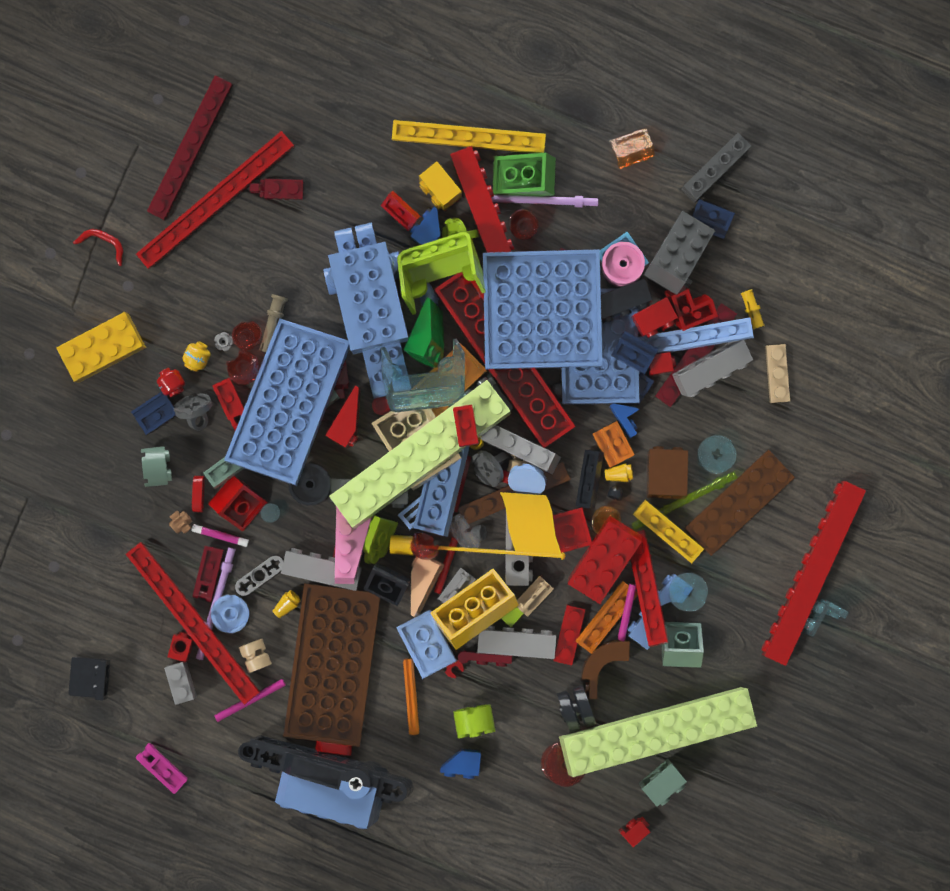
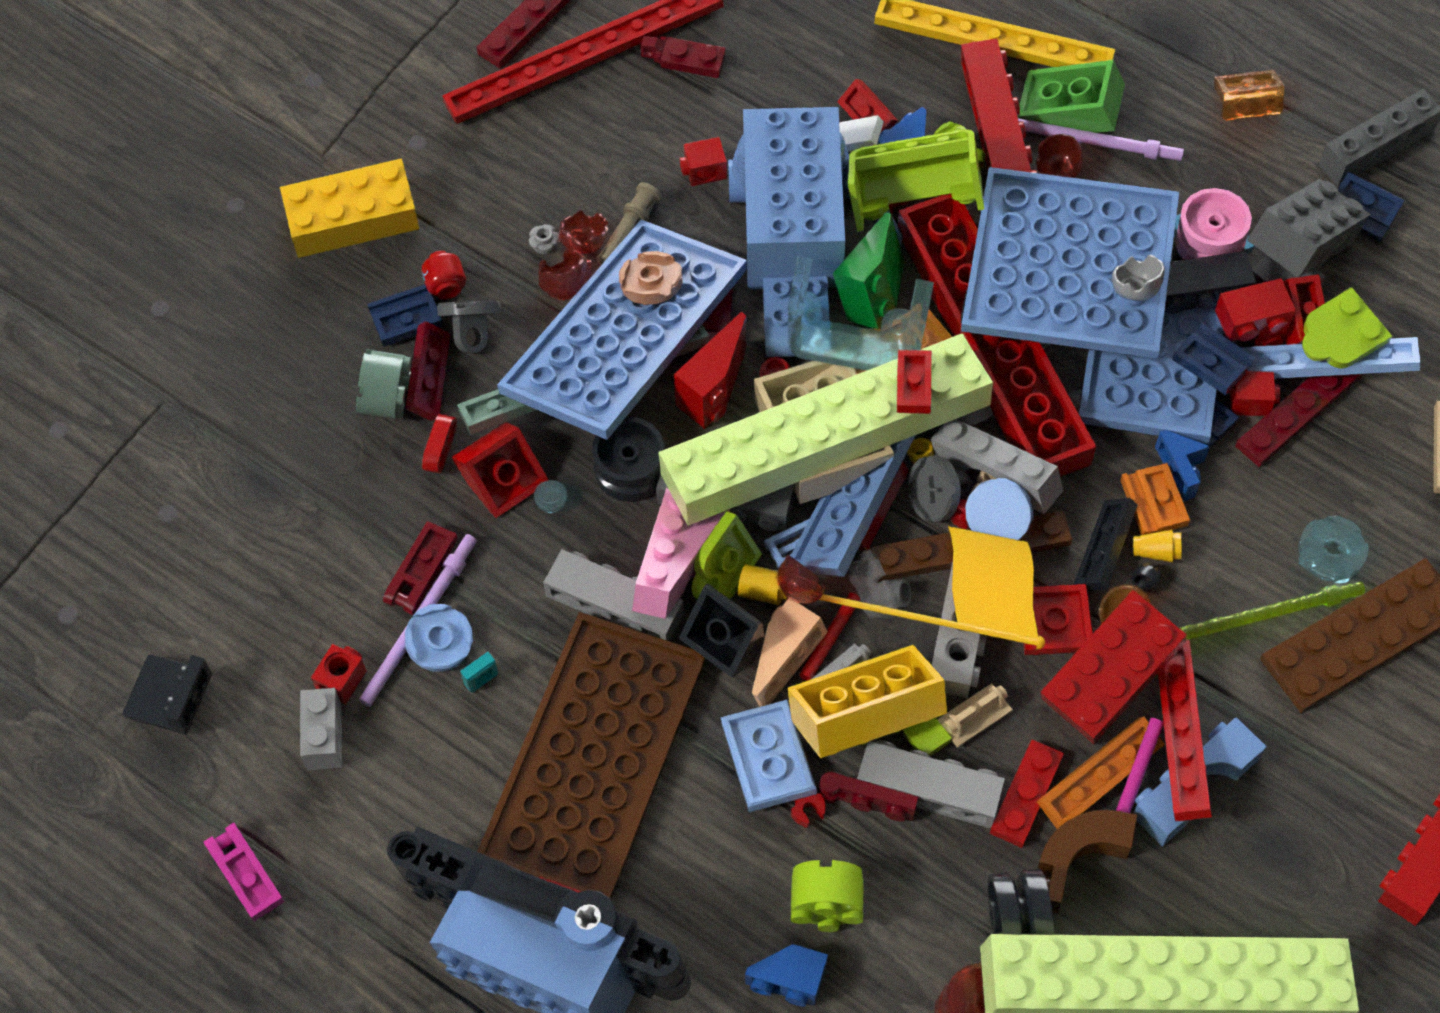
camera: 15 degrees right, 25 degrees down
red animal [73,229,123,266] -> none
red plate [126,542,260,705] -> none
medium nougat gear [169,511,193,534] -> none
yellow head [182,342,211,372] -> none
dark pink bar [192,524,249,547] -> none
red hinge [212,377,244,431] -> none
dark pink bar [214,679,286,722] -> none
light grey beam [235,556,284,596] -> none
tan wheel [239,639,272,673] -> none
yellow cone [272,590,301,618] -> none
orange axle [403,659,419,735] -> none
yellow brick [419,162,462,211] -> none
yellow plate [633,500,704,563] -> none
reddish brown brick [647,446,688,499] -> none
sand green slope [662,622,704,667] -> none
clear light blue plate [669,573,708,612] -> none
light grey brick [672,340,753,397] -> none
yellow pin [741,289,765,329] -> none
none -> dark red plate [405,321,451,421]
none -> teal tile [460,652,498,692]
none -> nougat tile [619,251,683,305]
none -> red brick [679,137,727,187]
none -> white tile [839,115,883,151]
none -> light grey hair [1111,255,1165,301]
none -> lime plate [1302,287,1392,369]

